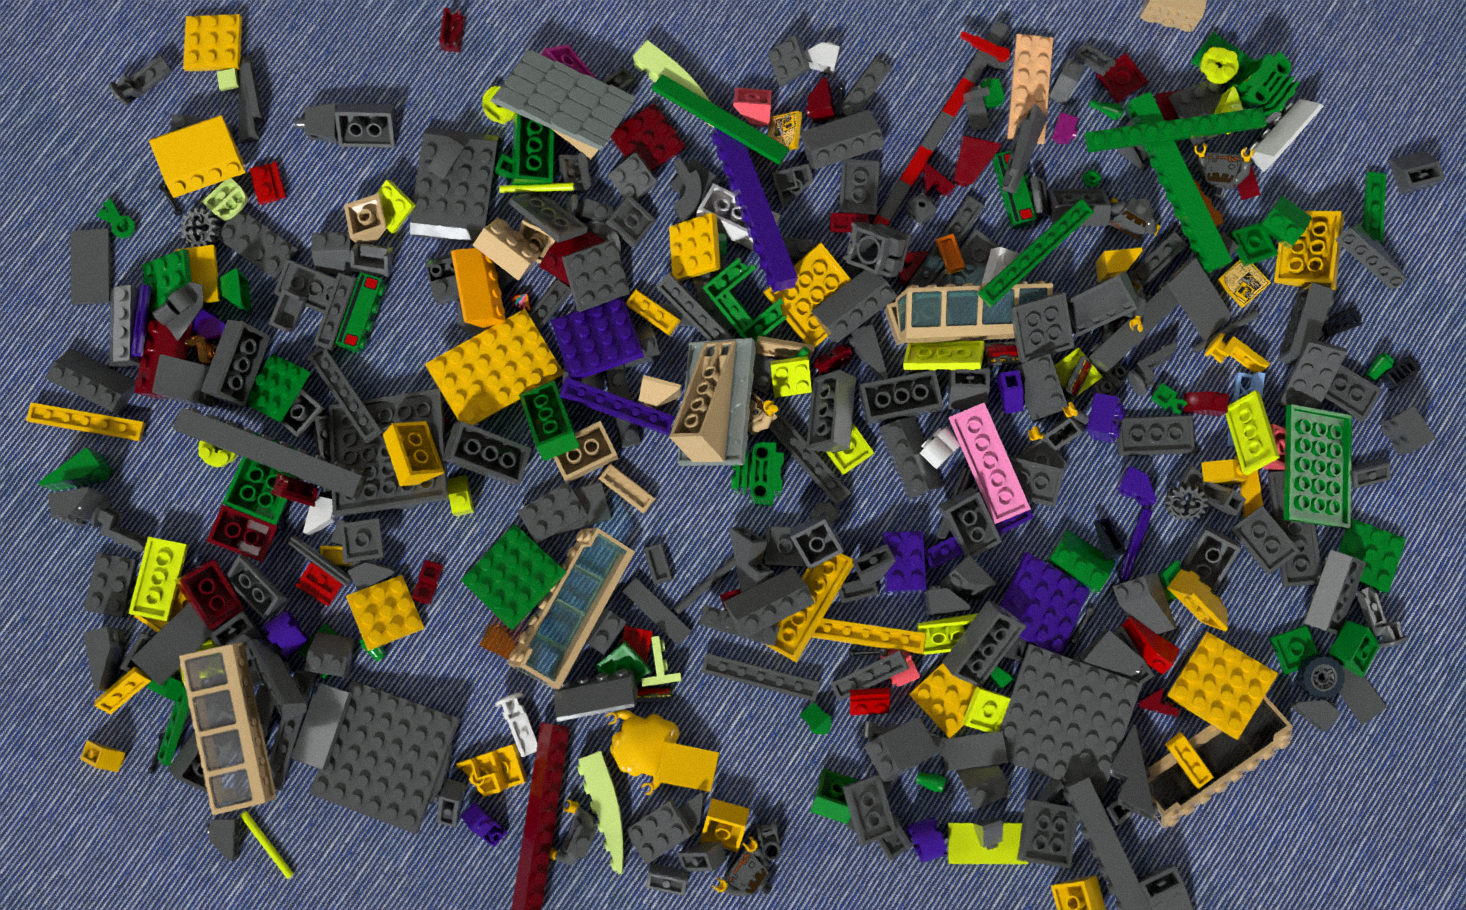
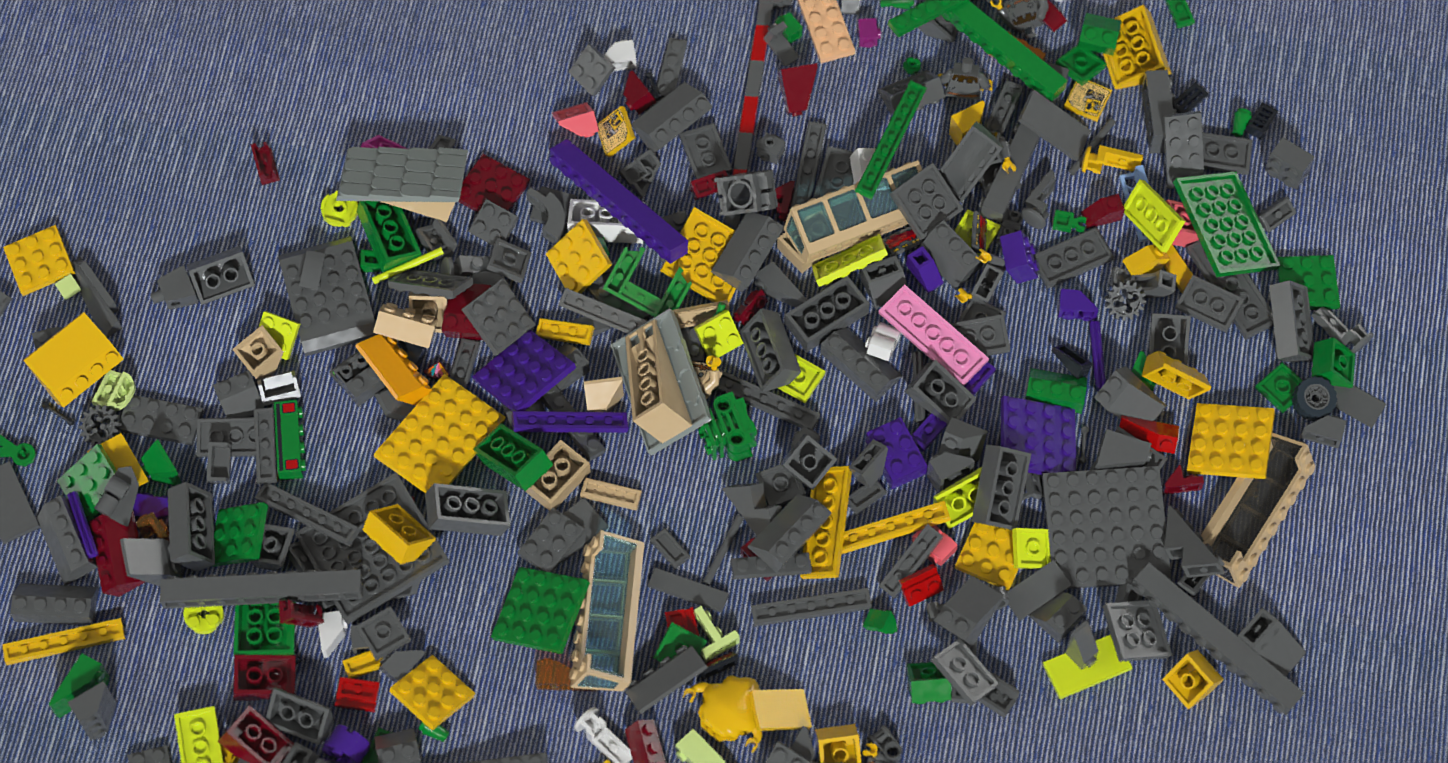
camera: 20 degrees left, 15 degrees down
dark grey piece [91,500,147,552] -> none
red plate [249,161,286,205] -> none
dark grey axle [288,536,352,586] -> none
dark red slope [412,560,444,605] -> none
neon yellow slope [448,475,475,517] -> none
dark grey slope [586,607,628,655] -> none
yellowish green slope [633,40,714,127] -> none
green tile [652,74,789,165] -> none
black hinge [849,648,888,657] -> none
dark purple brick [907,816,947,863] -> none
green cone [916,771,946,793] -> none
dark red slope [922,163,956,198] -> none
orange tile [936,233,966,275] -> none
green slope [989,666,1014,688] -> none
green brick [992,151,1037,230] -> none
dark grey wedge [1001,104,1047,194] -> none
dark grey tile [1030,176,1050,217] -> none
yellow tile [1165,732,1214,789] -> none
dark grey slope [1335,223,1408,290] -> none

